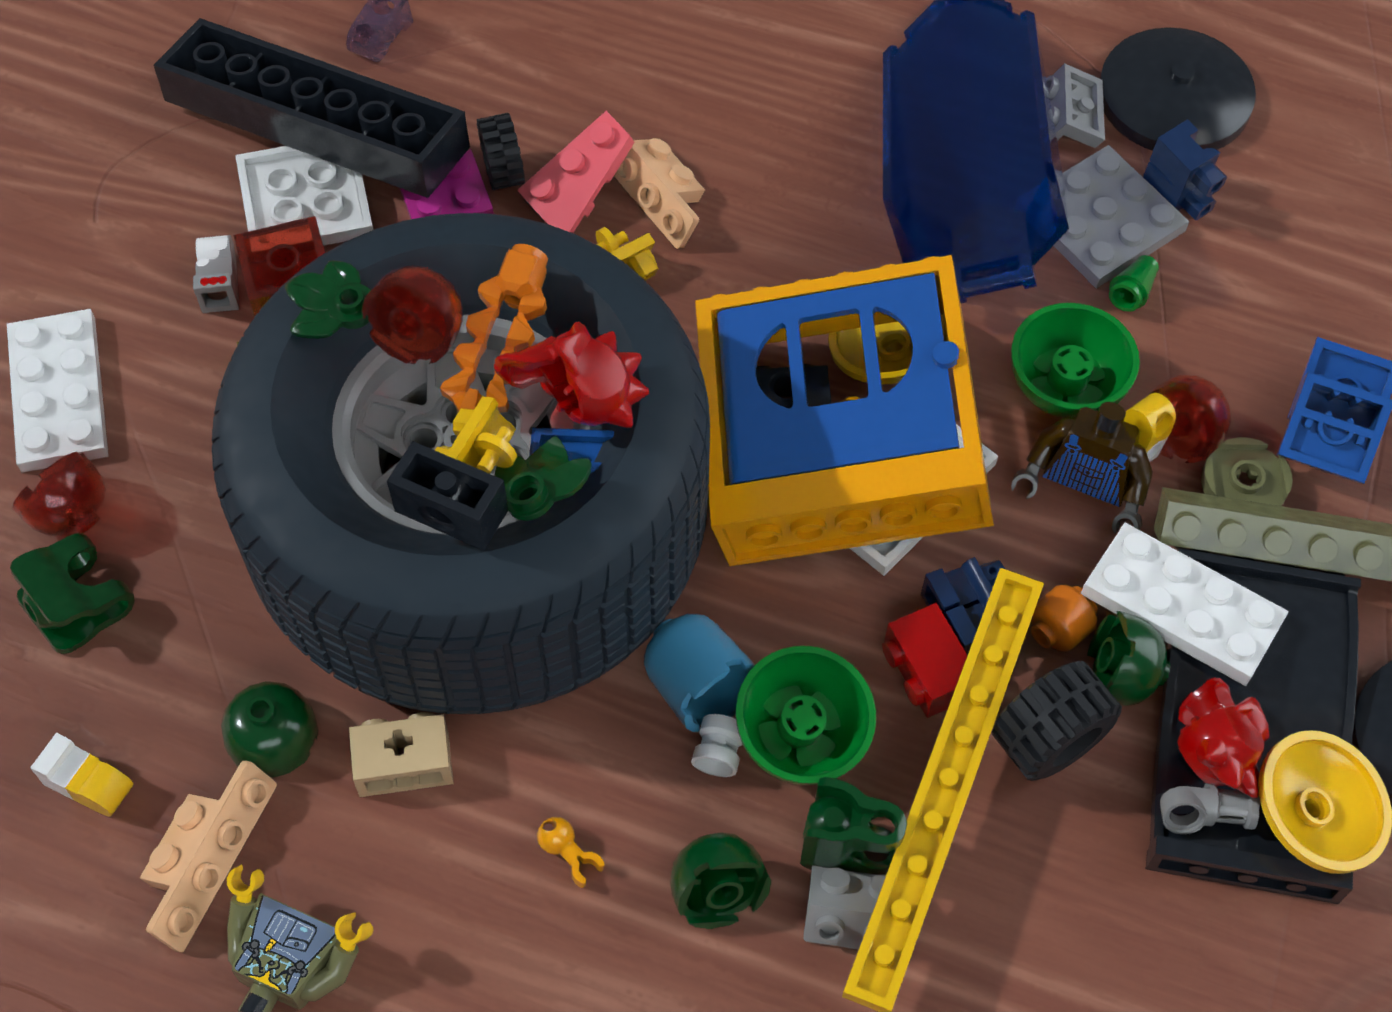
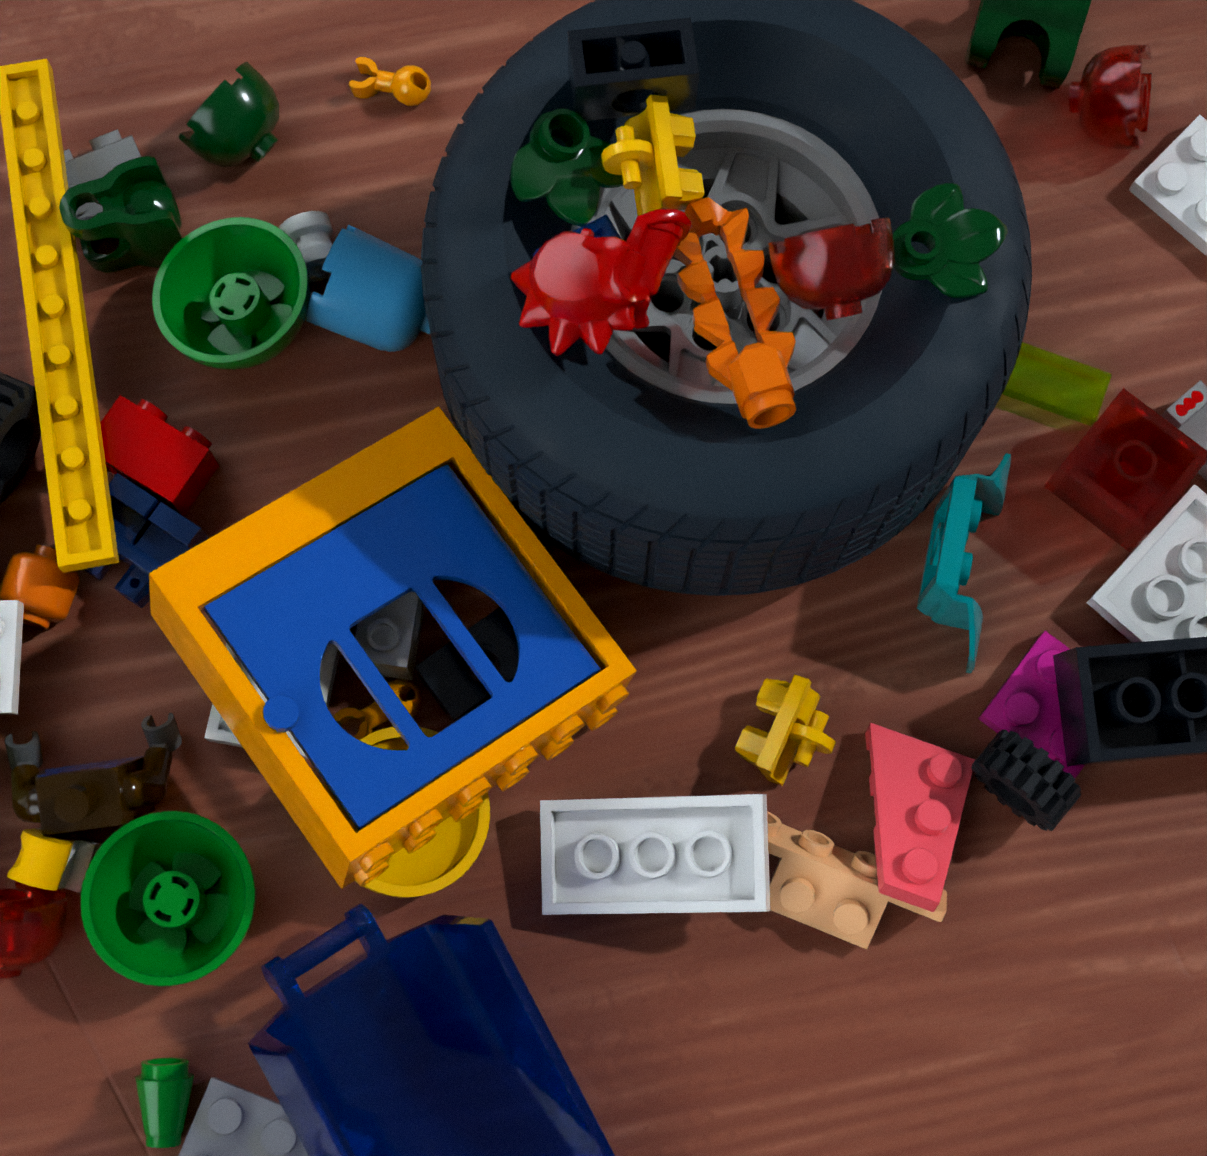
camera: 145 degrees right, 15 degrees up
none -> white plate [540,794,771,915]

